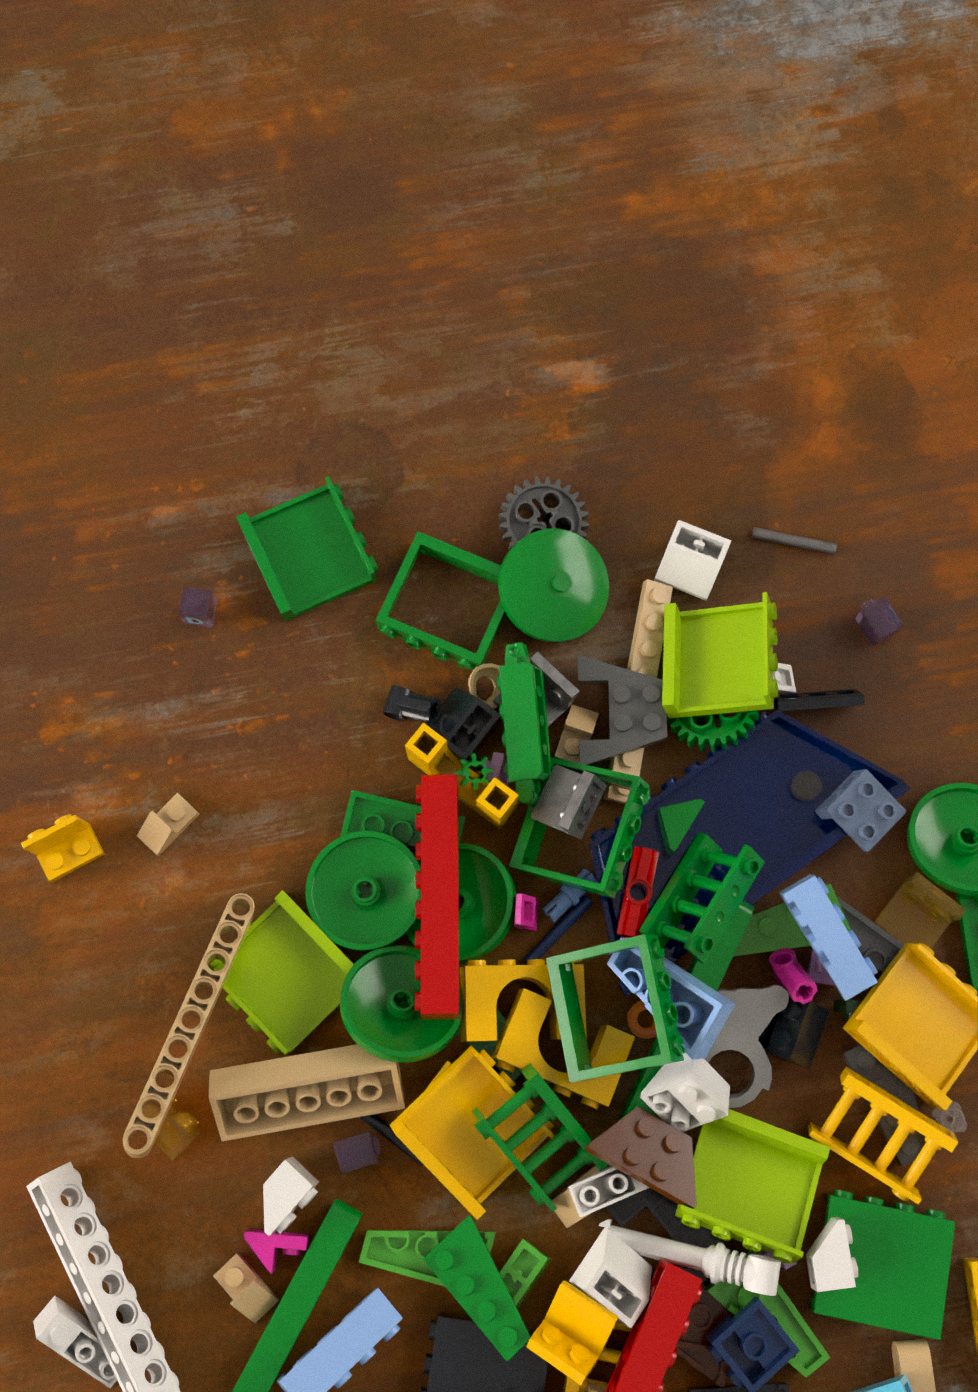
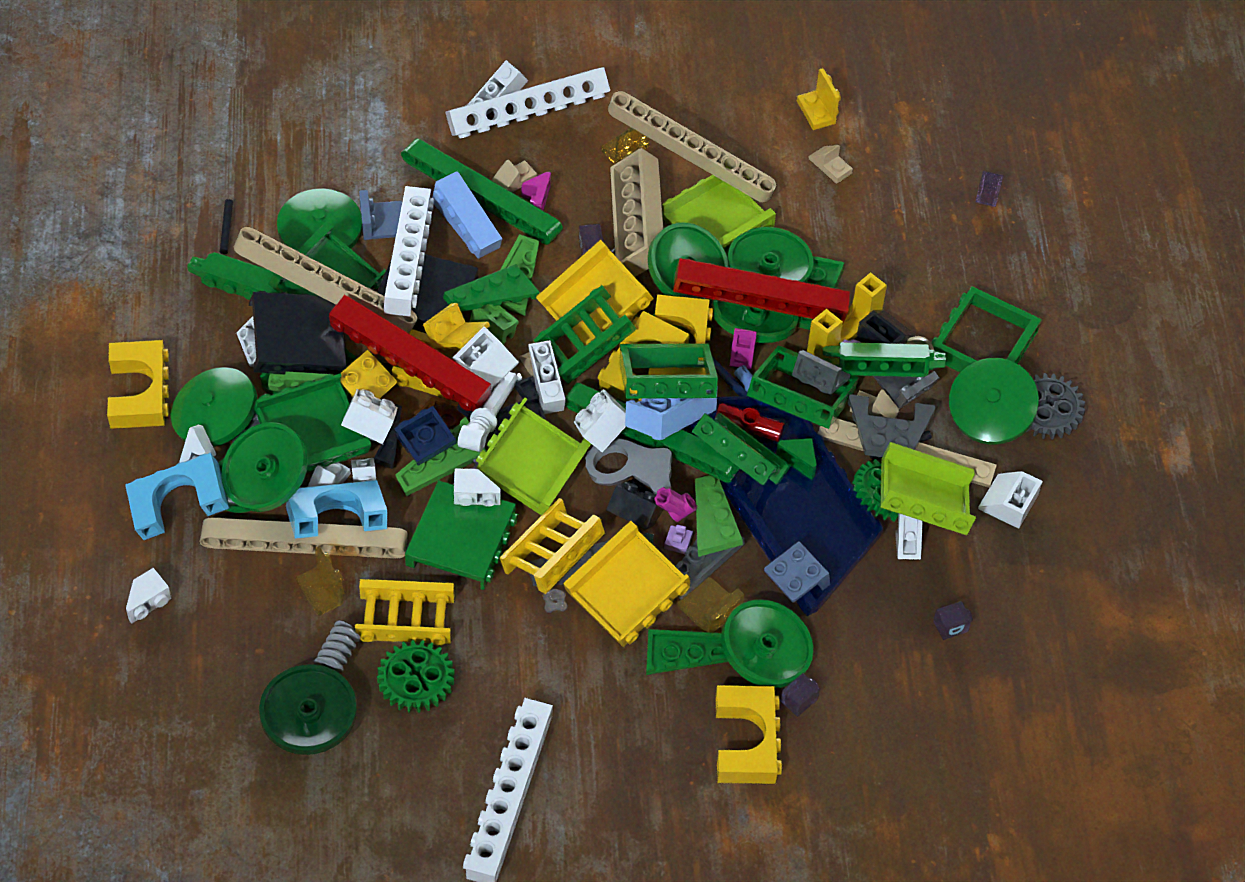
camera: 95 degrees right, 20 degrees down
green panel [236,476,378,622] -> none
white slope [263,1156,319,1236] -> none
black piece [382,685,442,724] -> none
green gear [455,753,493,790] -> none
reddish brown wing [584,1107,697,1209] -> none
flat silver bar [752,527,837,554] -> none
black tile [774,689,865,712] -> none
light blue wedge [779,874,878,1001] -> none
clear smoke tile [791,771,822,801] -> none

